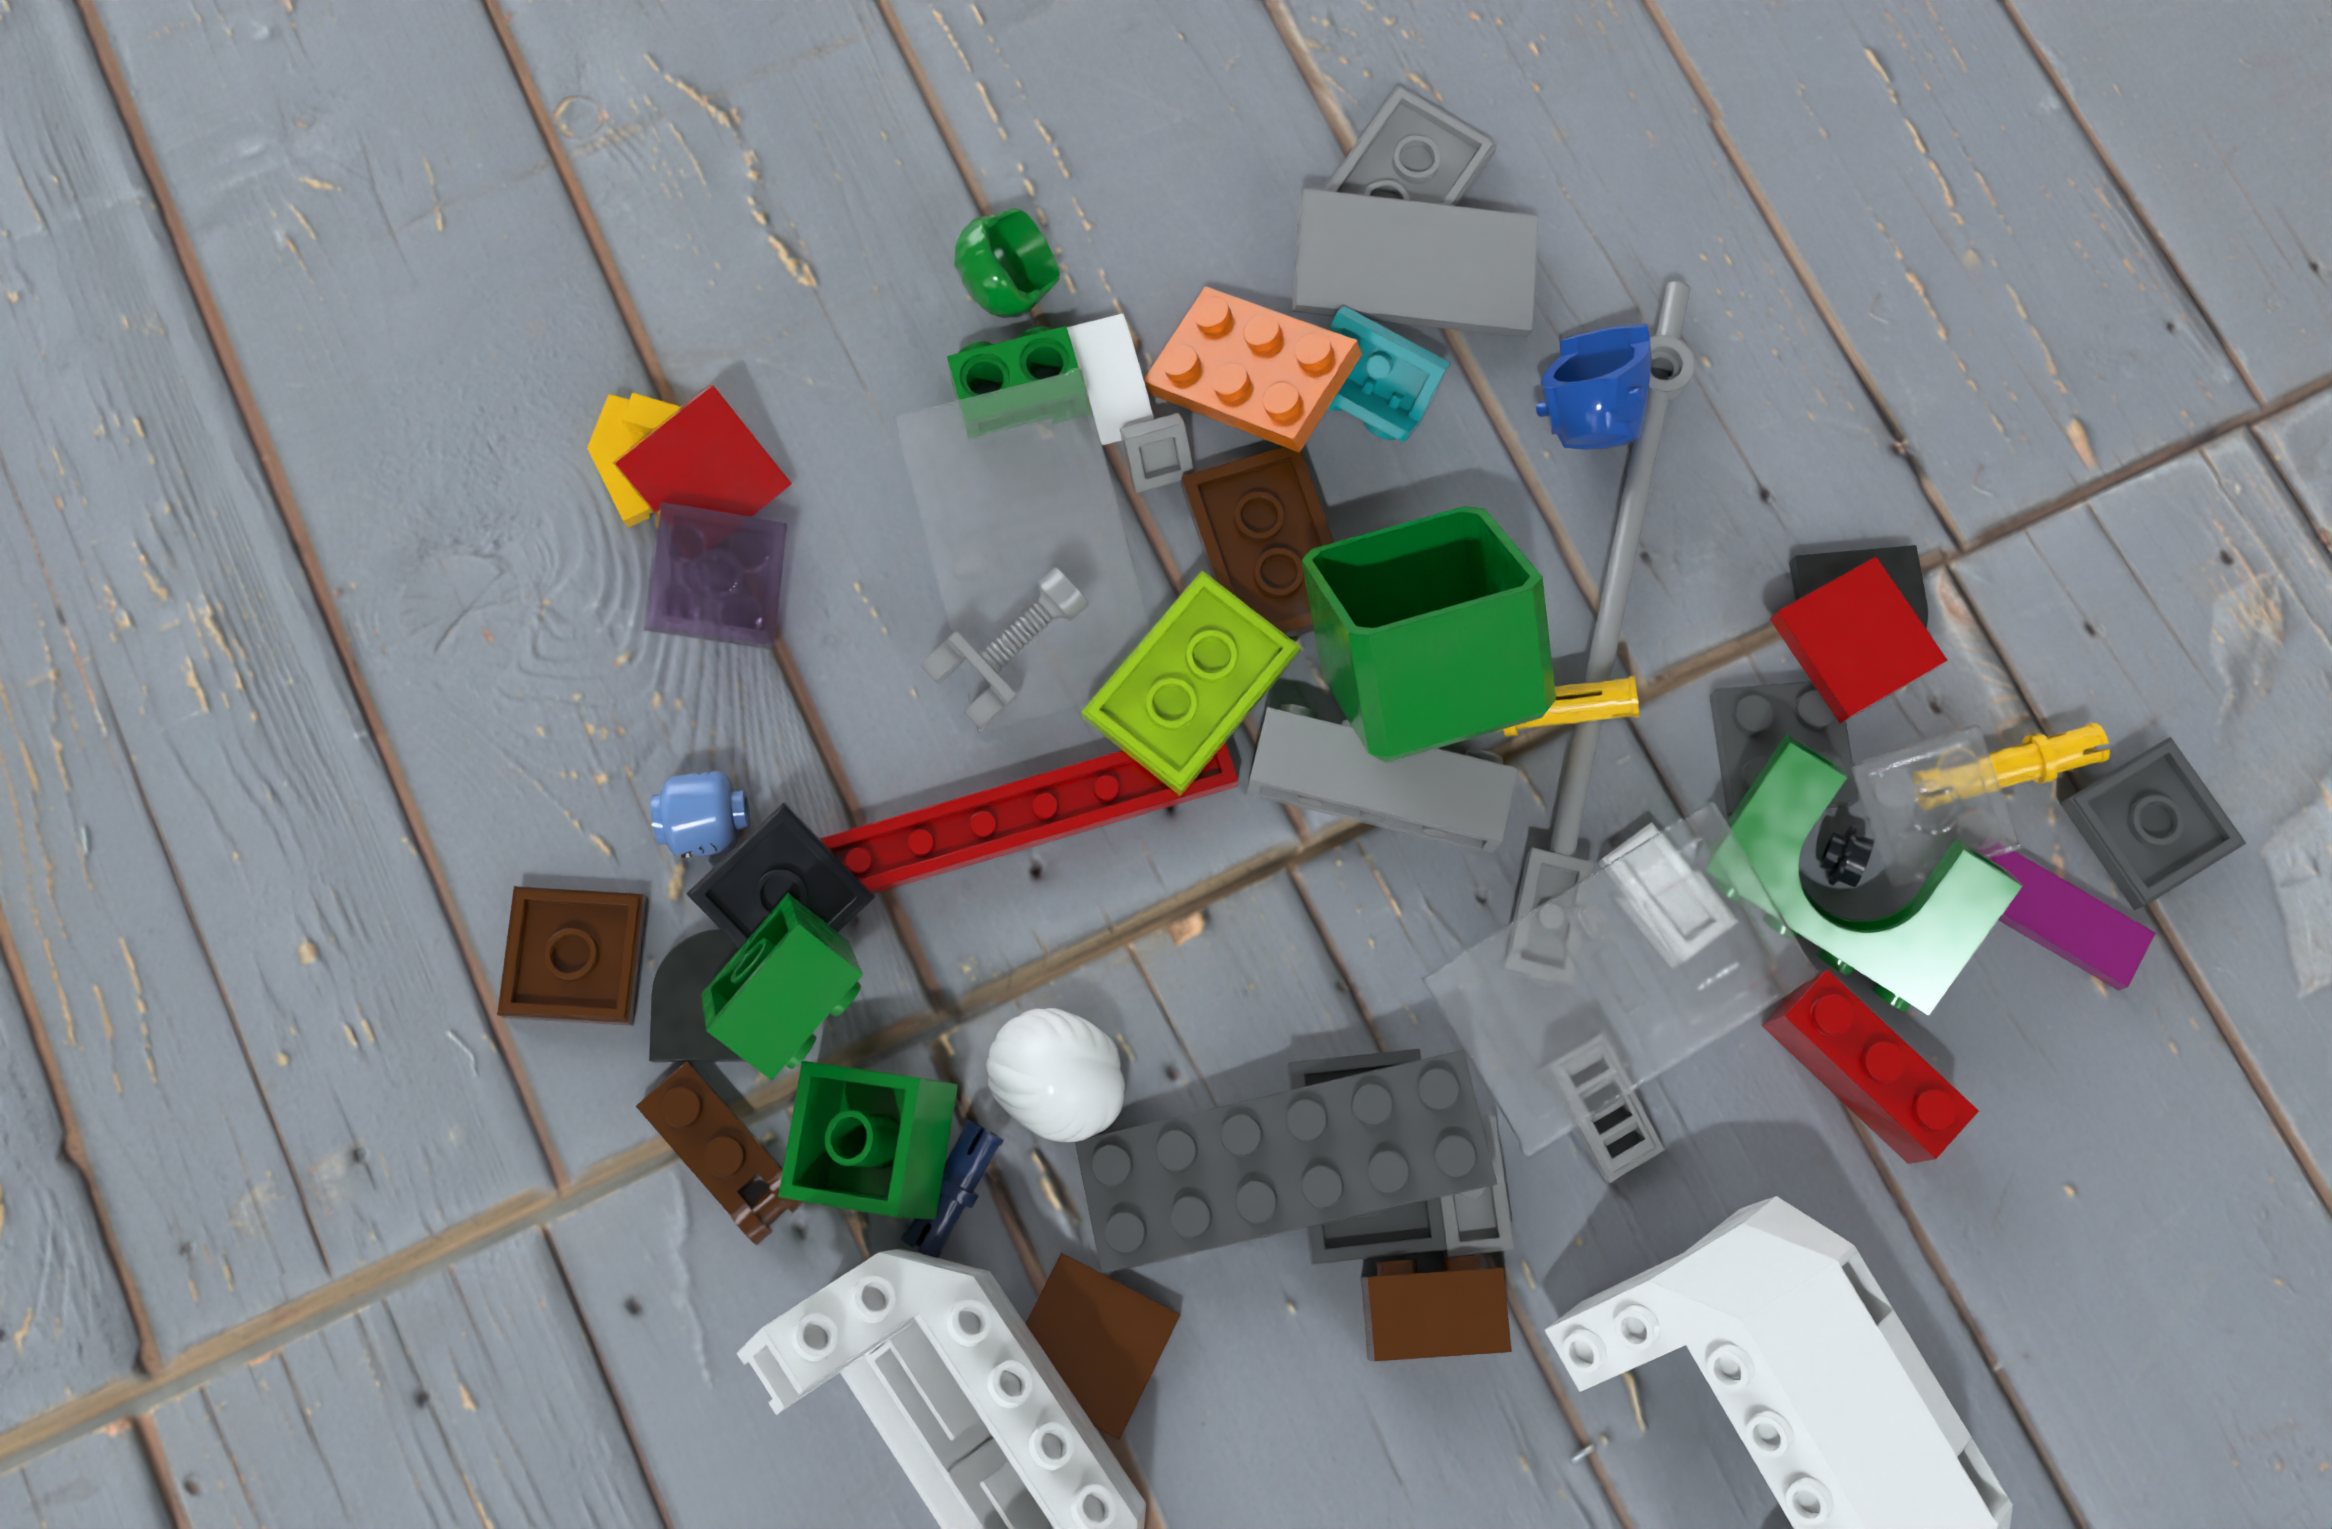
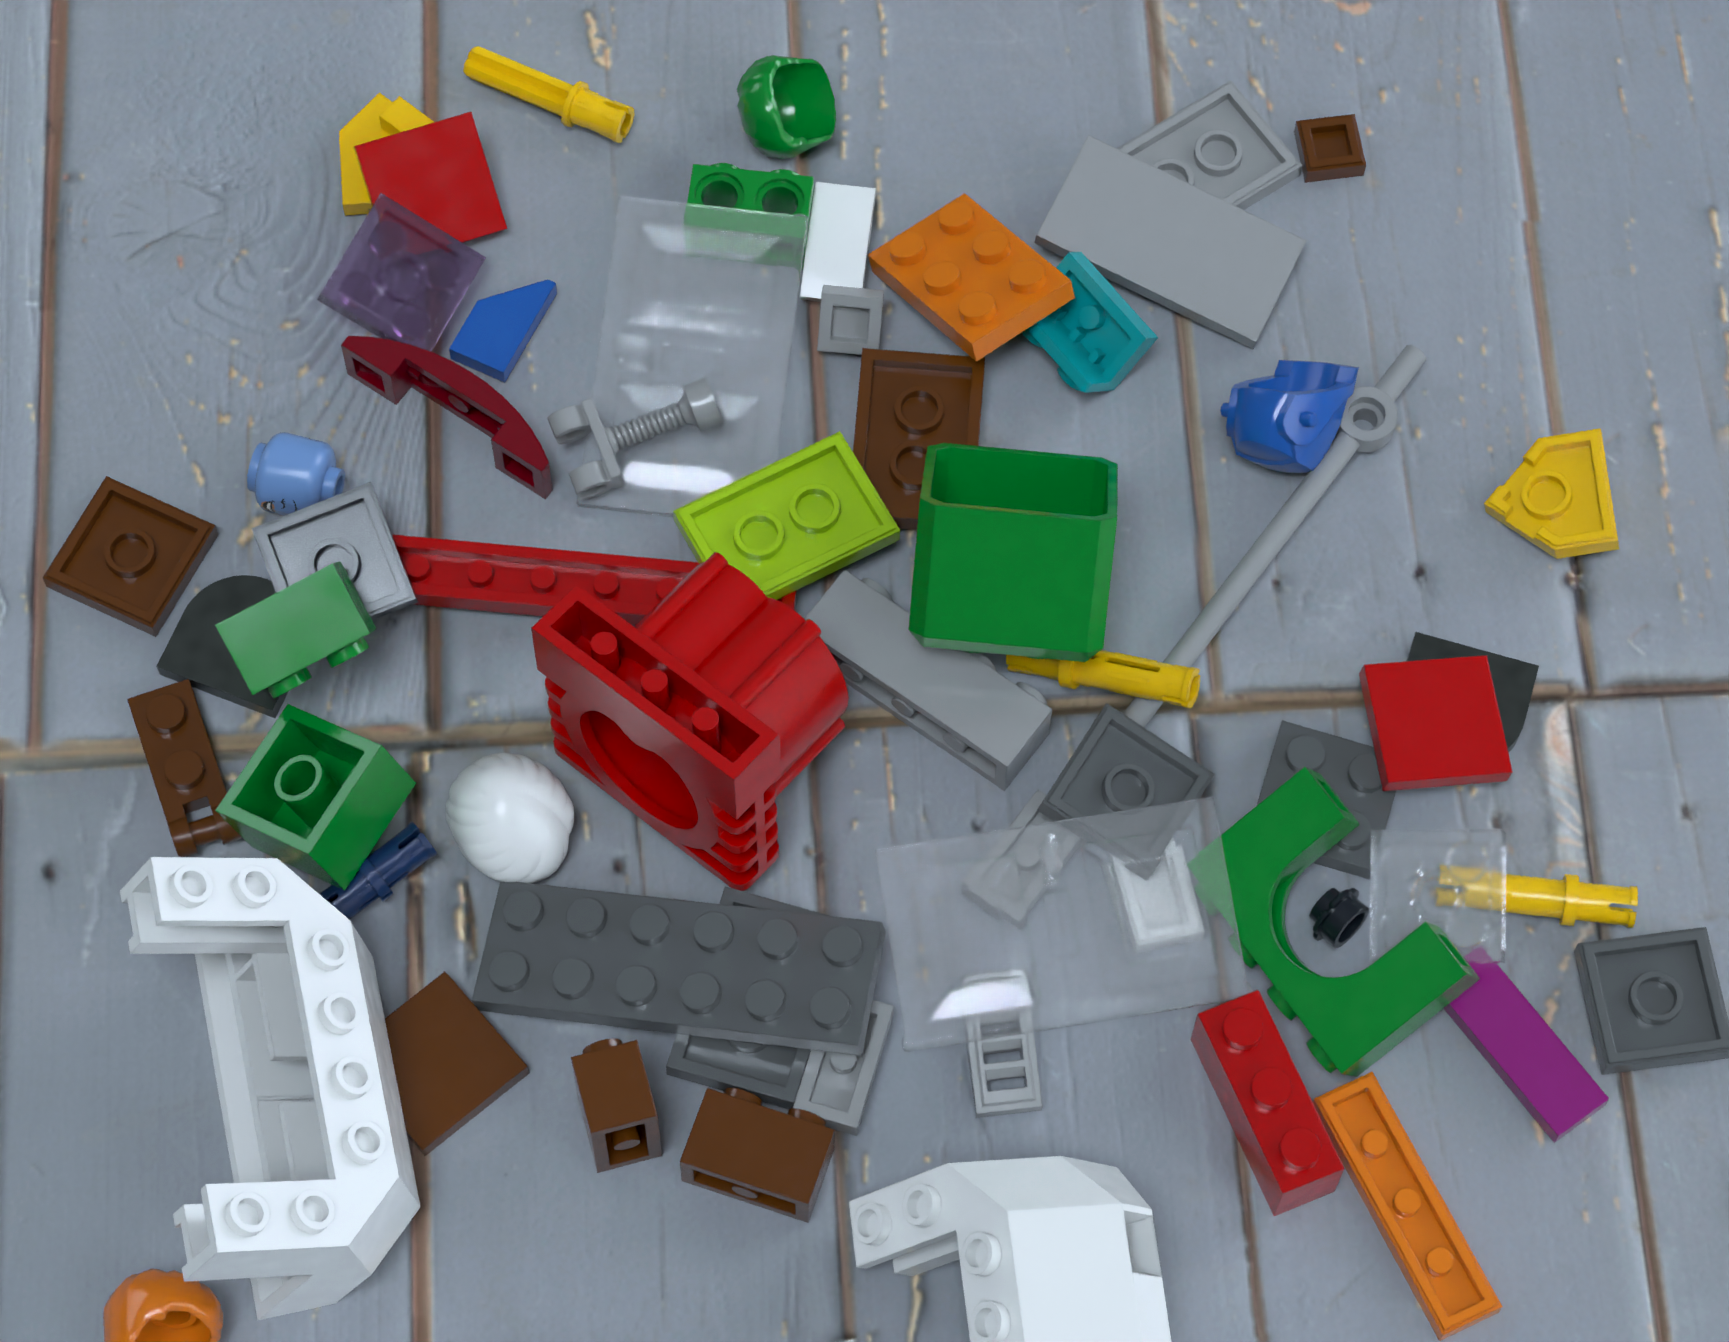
camera: 25 degrees right, 10 degrees down
none -> dark red slope [341,336,553,499]
none -> blue tile [449,279,557,383]
none -> yellow axle [463,46,634,143]
none -> red hose [531,552,849,891]
none -> reddish brown brick [571,1038,662,1173]
none -> dark grey plate [1037,703,1215,882]
none -> reddish brown tile [1294,114,1366,183]
none -> orange tile [1313,1072,1503,1341]
none -> yellow plate [1484,428,1619,559]

